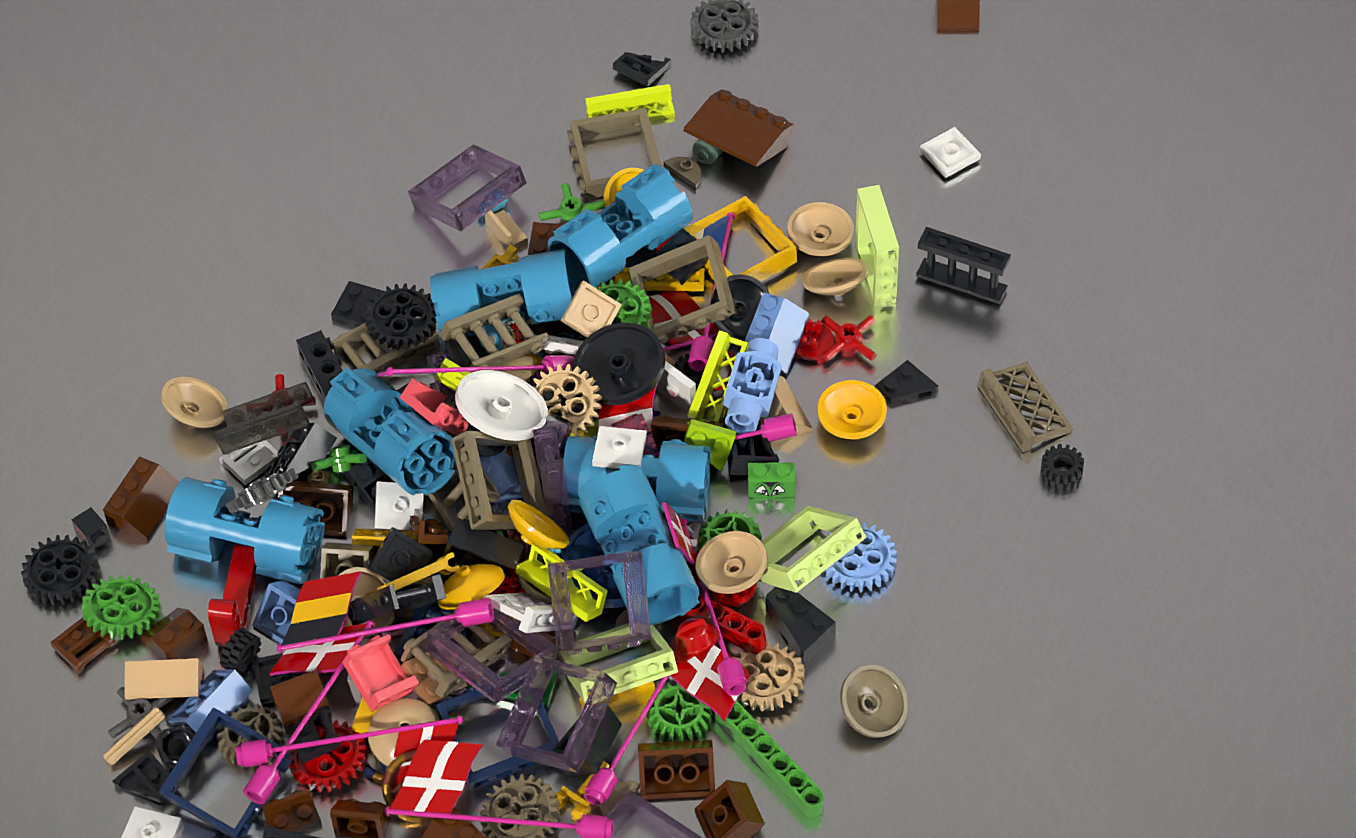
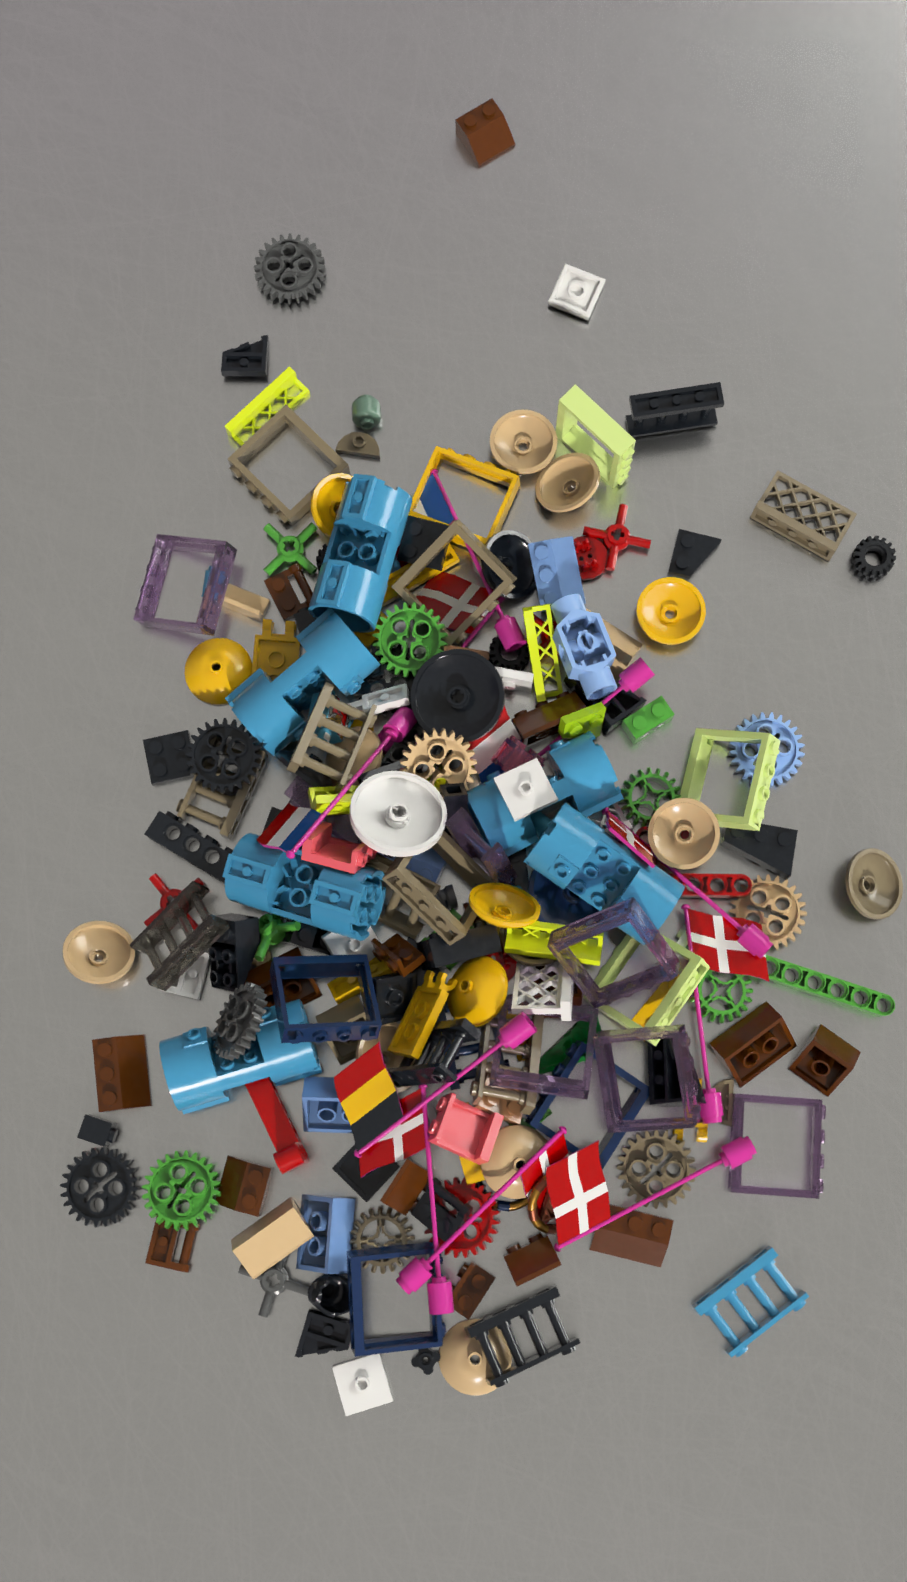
camera: 30 degrees left, 25 degrees up
tan axle [103,707,165,765] -> none
black tyre [220,628,261,675] -> none
tan plate [560,281,622,338] -> none
red piece [669,618,720,663] -> none
reddish brown slope [683,89,794,167] -> none
none -> yellow dish [185,638,252,705]
none -> dark blue window [269,954,382,1044]

